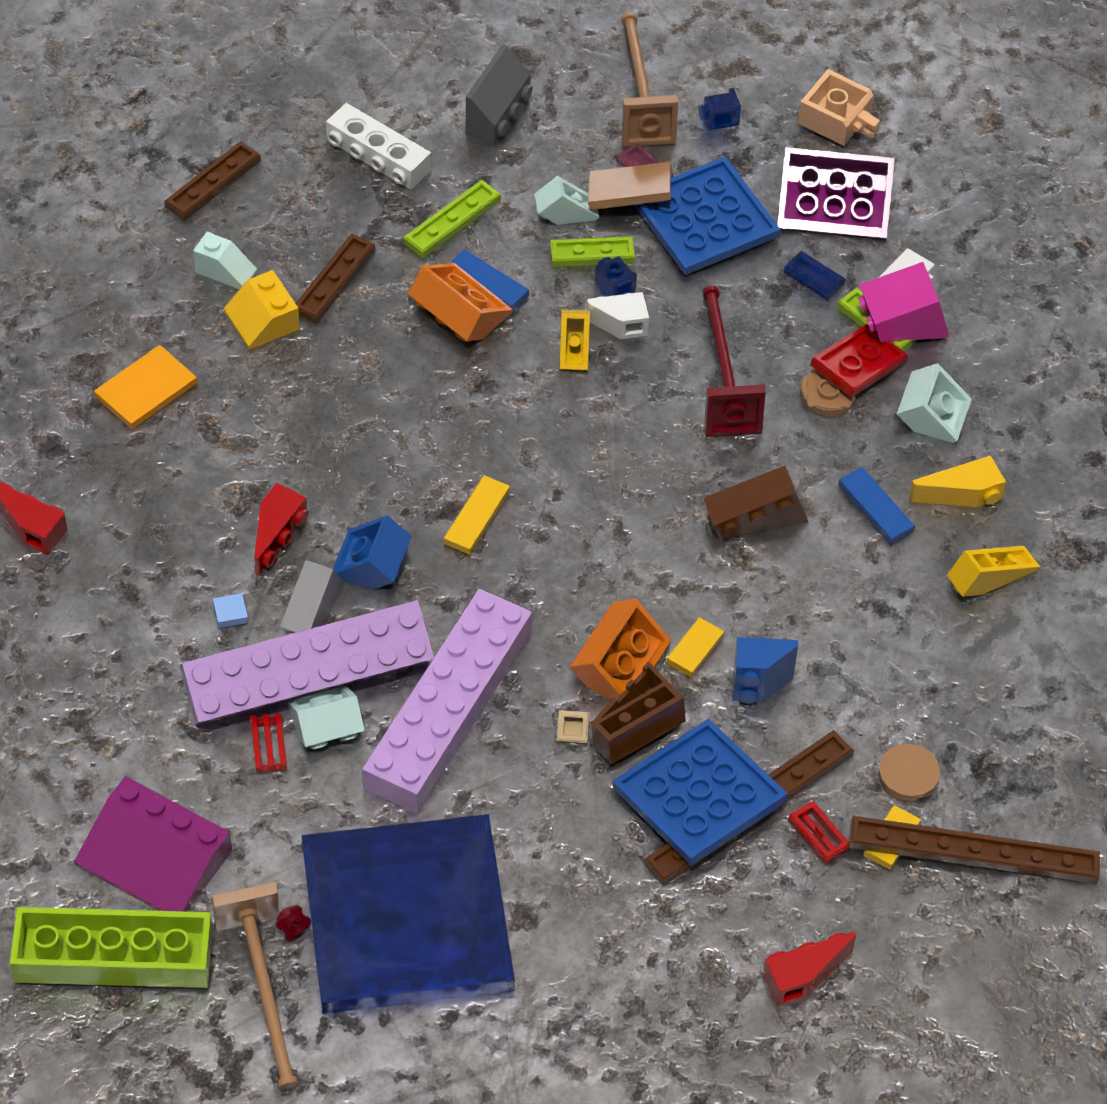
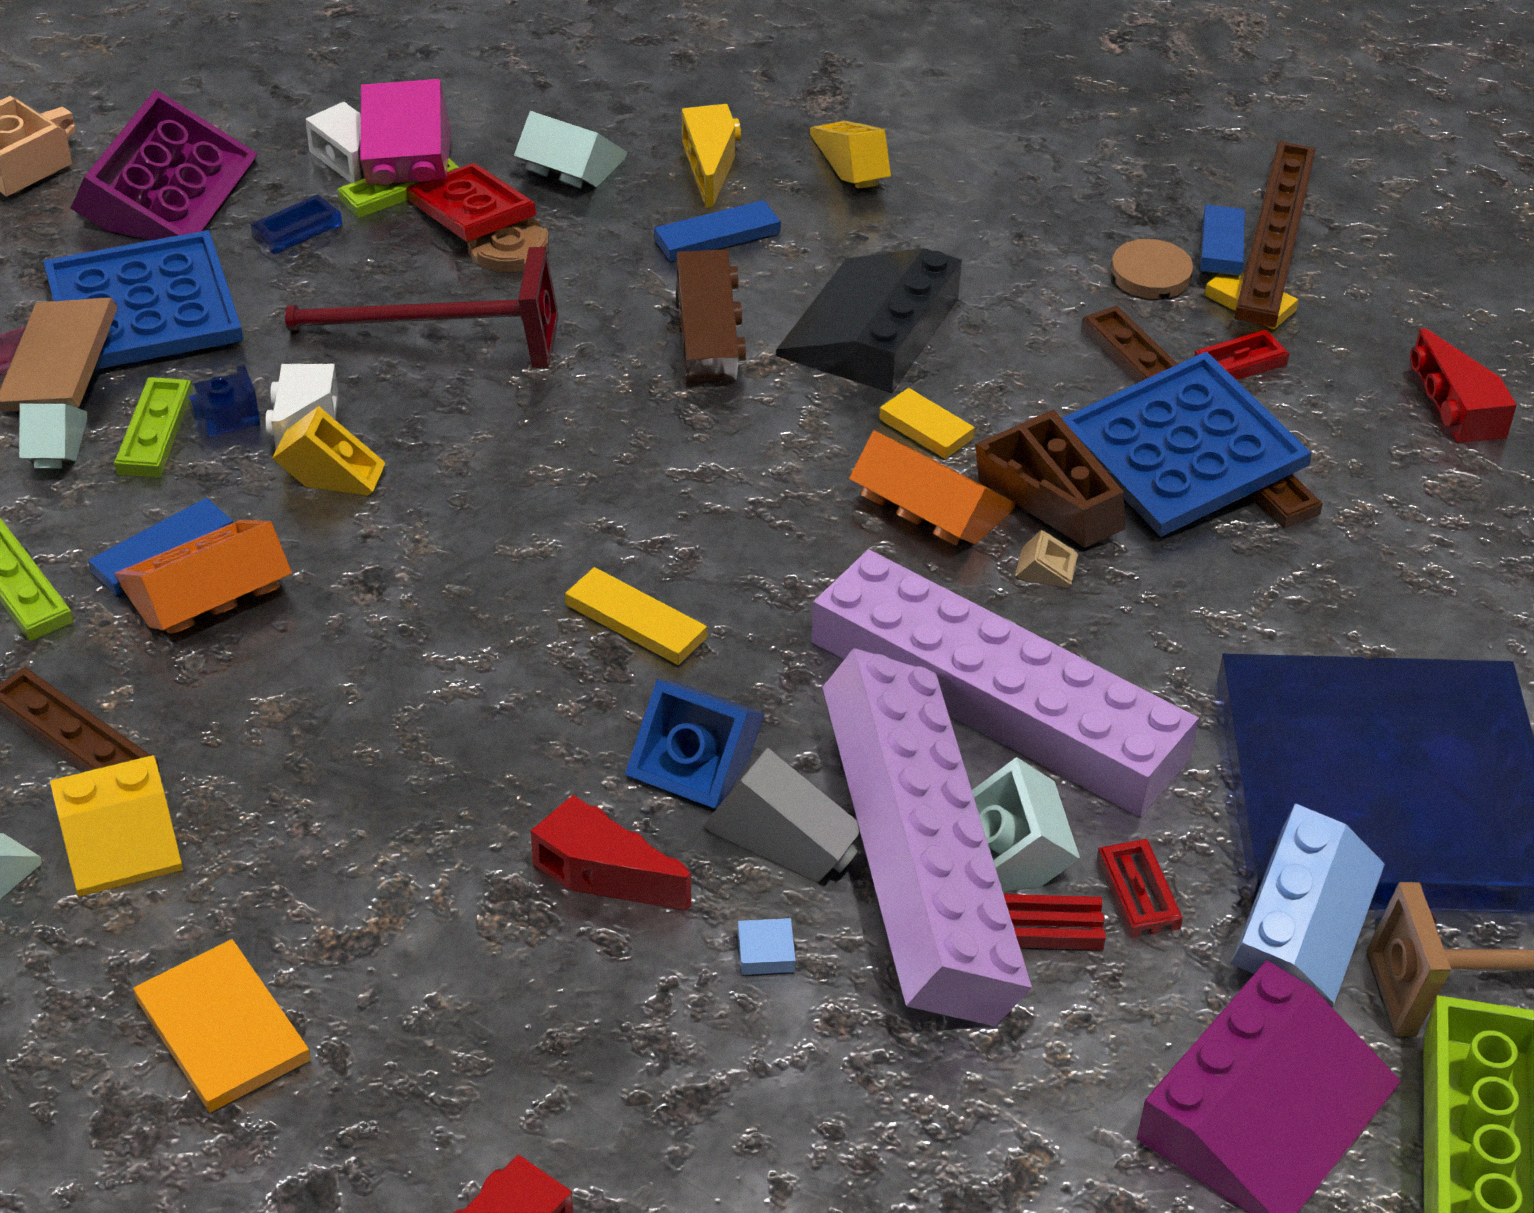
camera: 80 degrees left, 10 degrees down
blue slope [732,637,798,703] -> none
none -> black slope [776,248,962,393]
none -> red tile [1097,839,1183,938]
none -> blue tile [1200,204,1245,276]
none -> light blue slope [1230,803,1385,1006]

